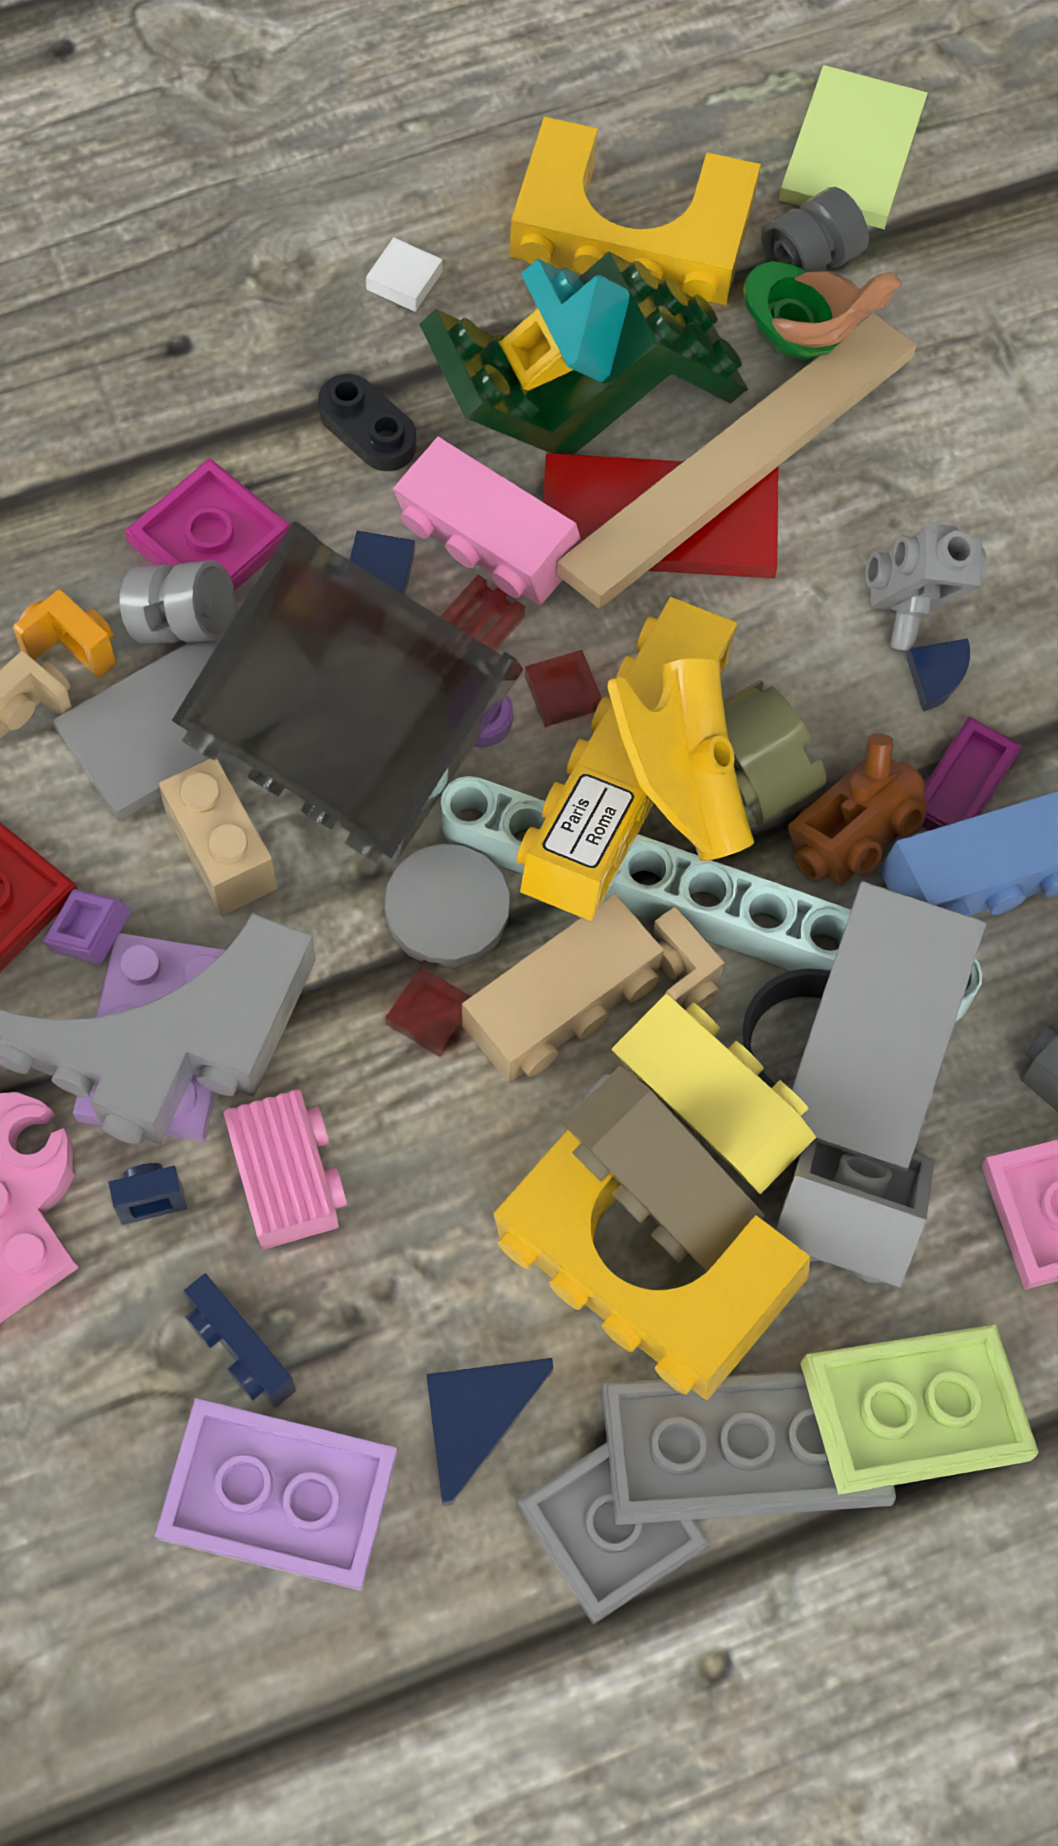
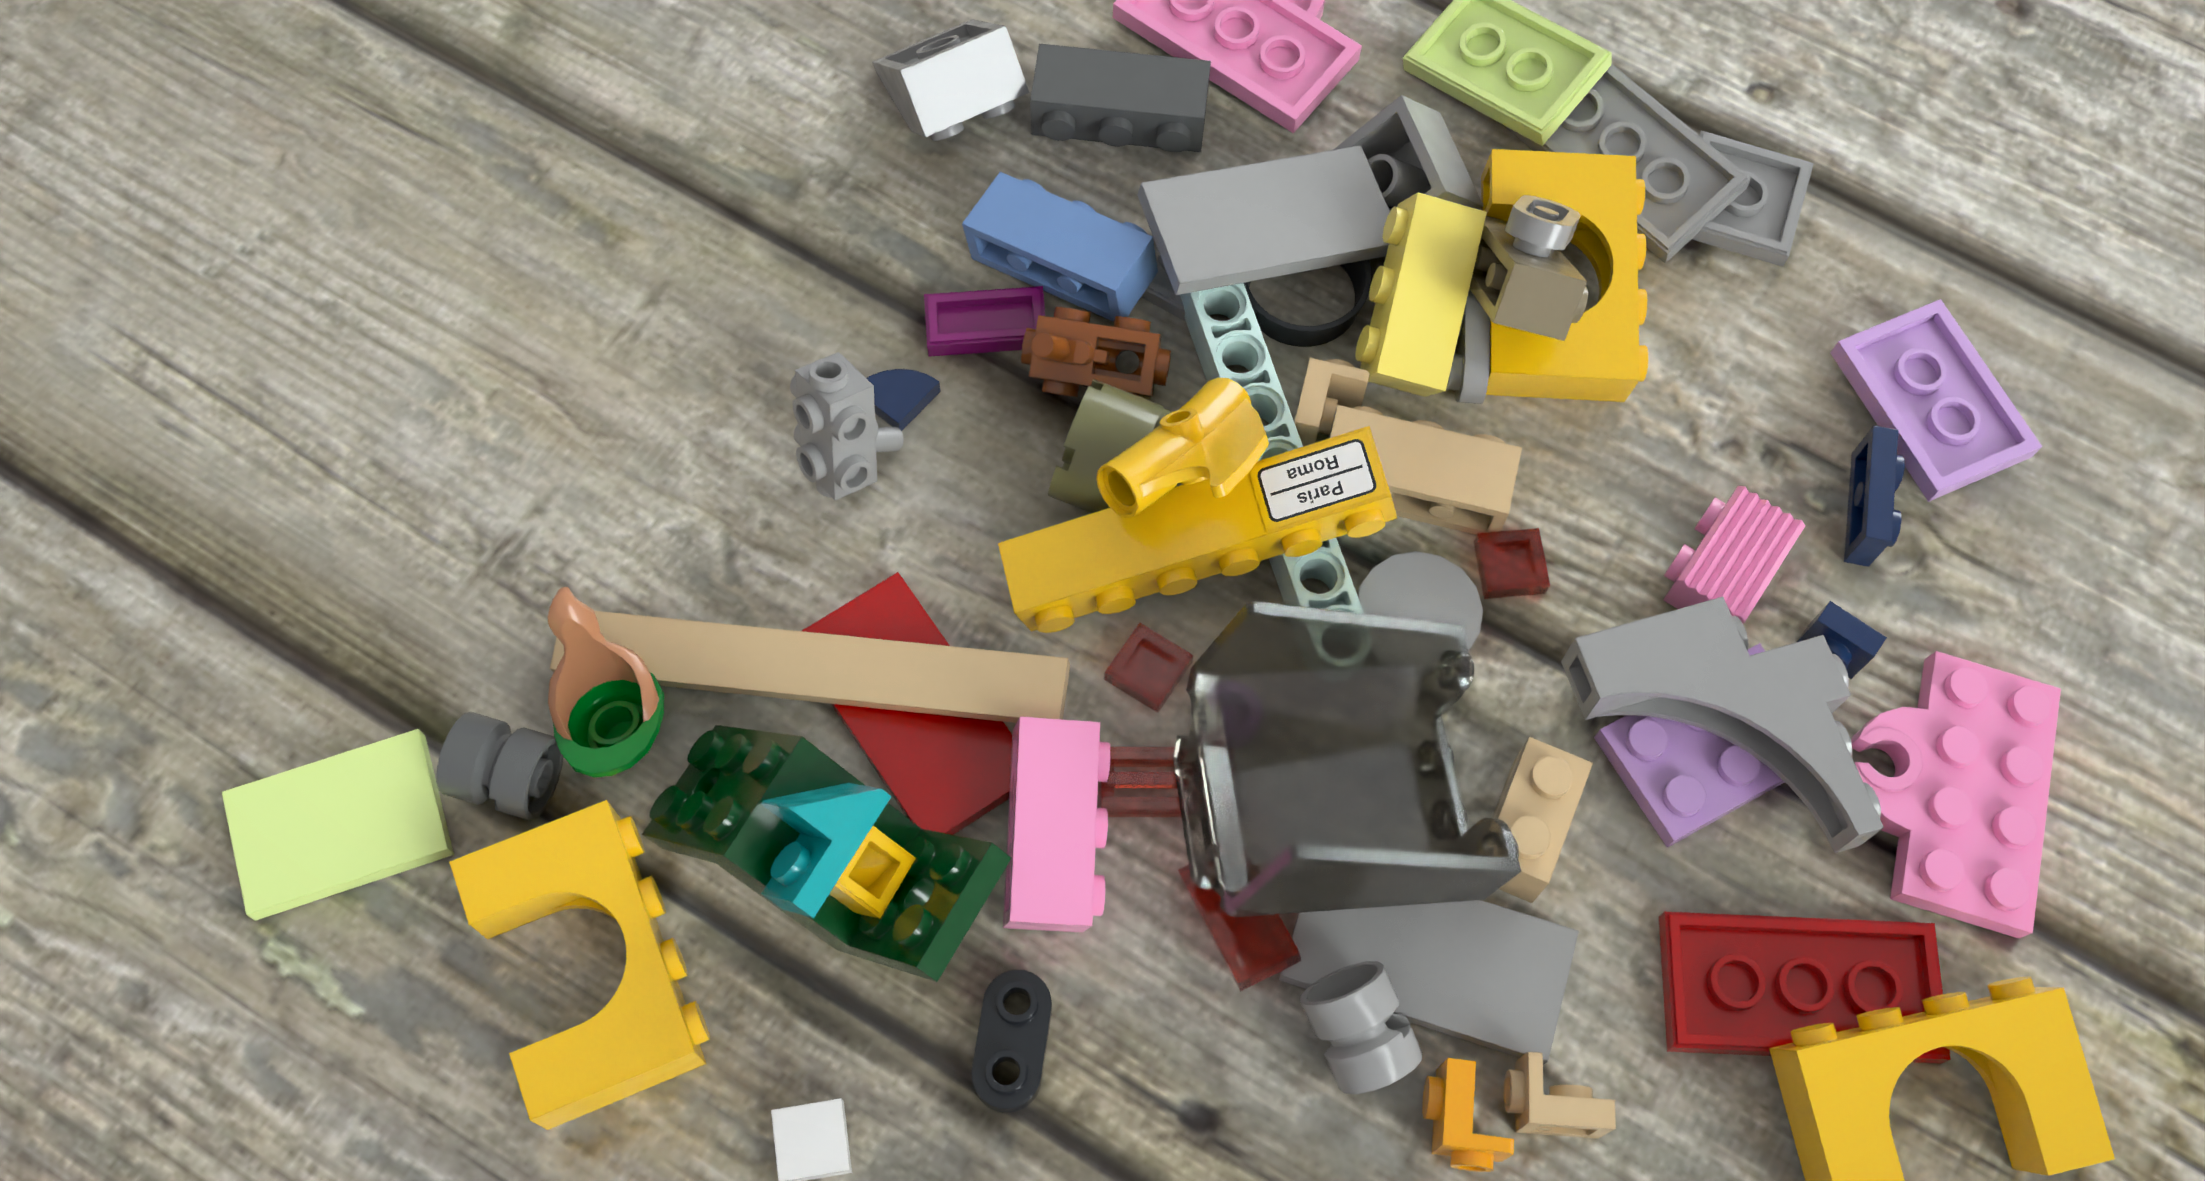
camera: 125 degrees left, 0 degrees up
medium lavender tile [43,889,131,965] -> none
dark pink tile [125,458,295,591] -> none
dark blue tile [345,530,415,602] -> none
dark blue tile [427,1358,554,1506] -> none
none -> light grey plate [1505,195,1581,257]

